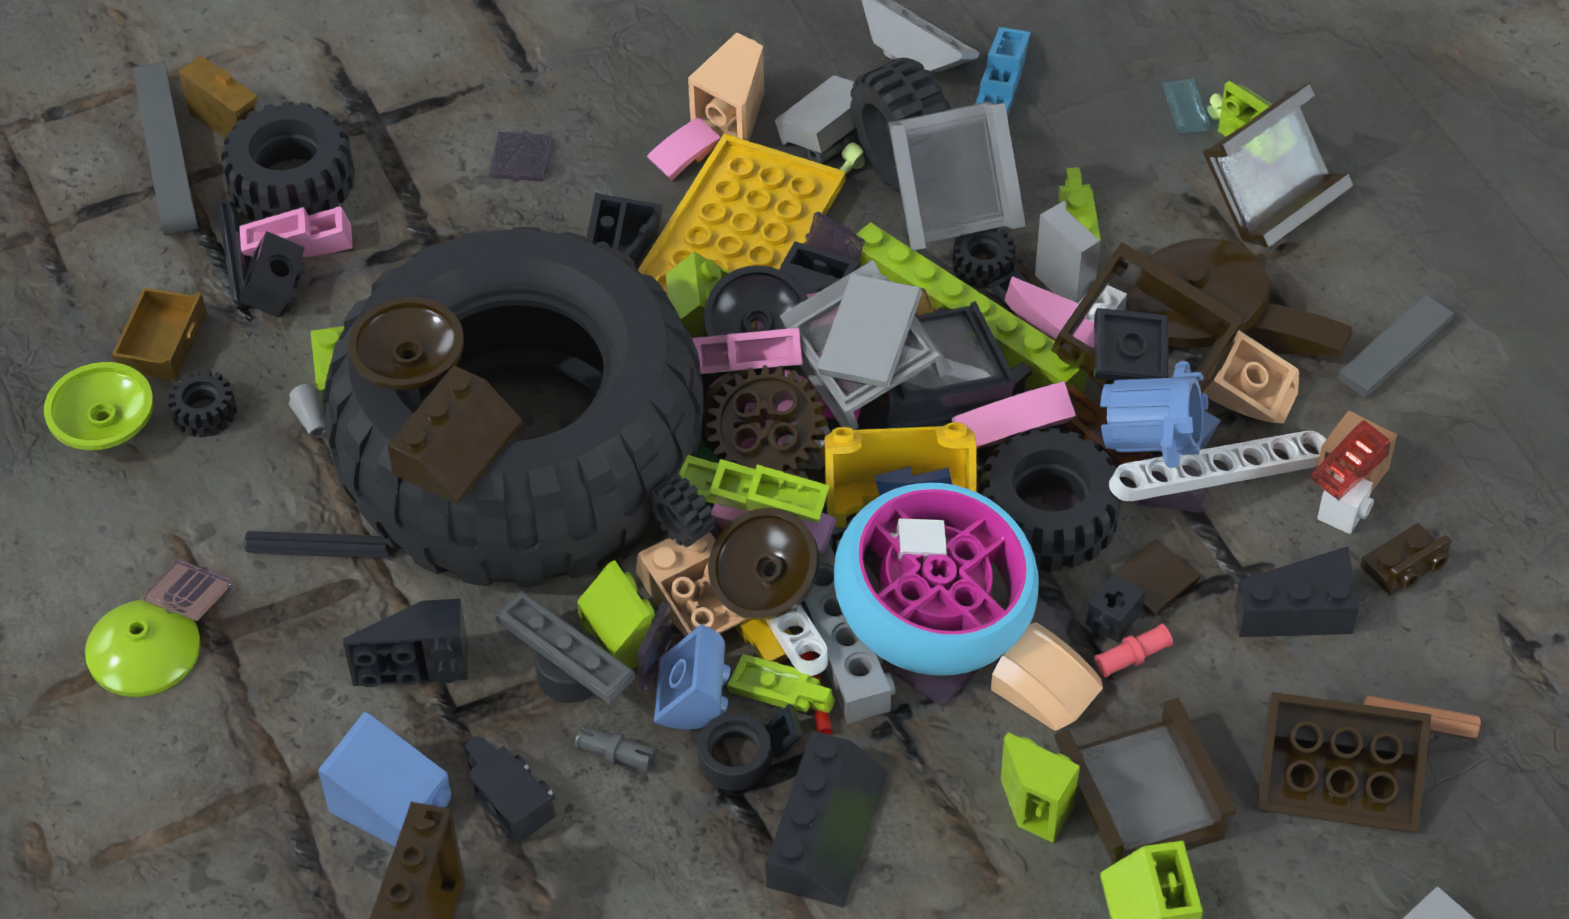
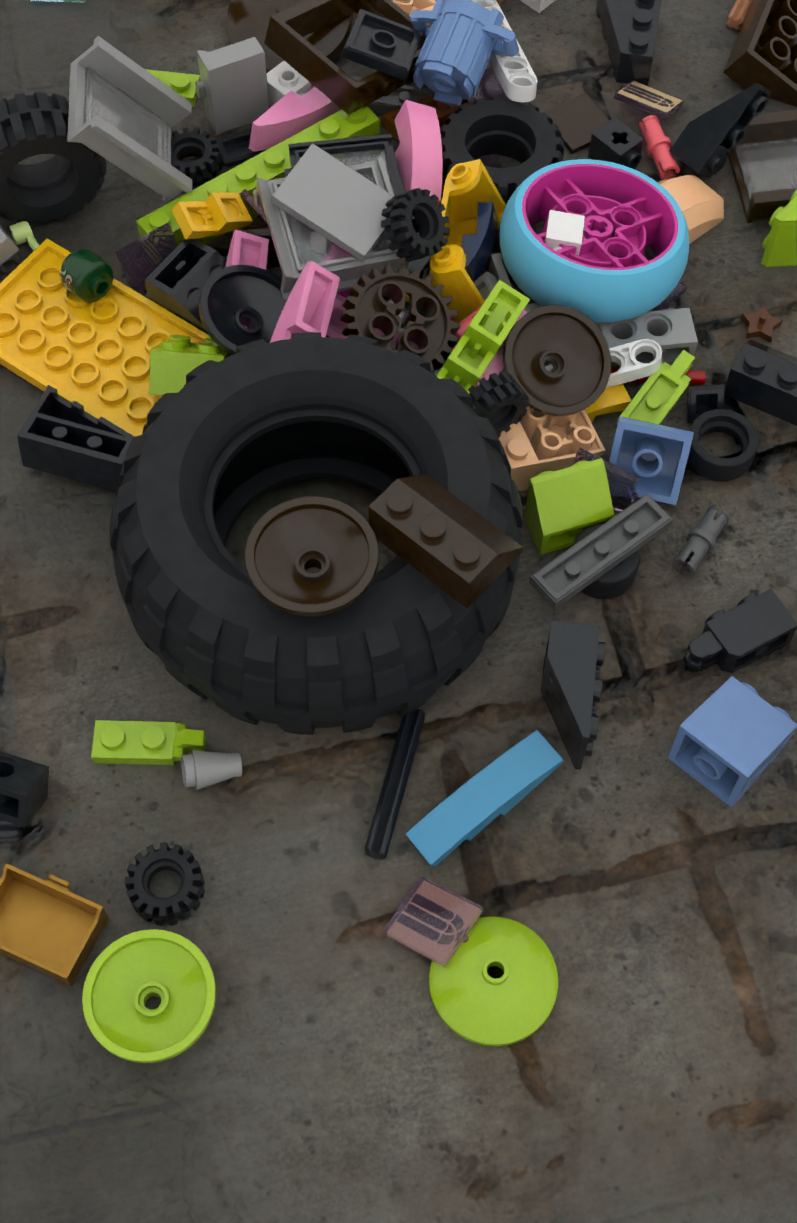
camera: 80 degrees left, 10 degrees up
none -> dark green head [60,249,114,302]
none -> yellow slope [171,192,253,240]
none -> black tyre [381,188,450,261]
none -> dark azure slope [406,730,565,867]
none -> piece [614,80,684,119]
none -> black slope [669,83,772,178]
none -> reddish brown piece [741,306,783,343]

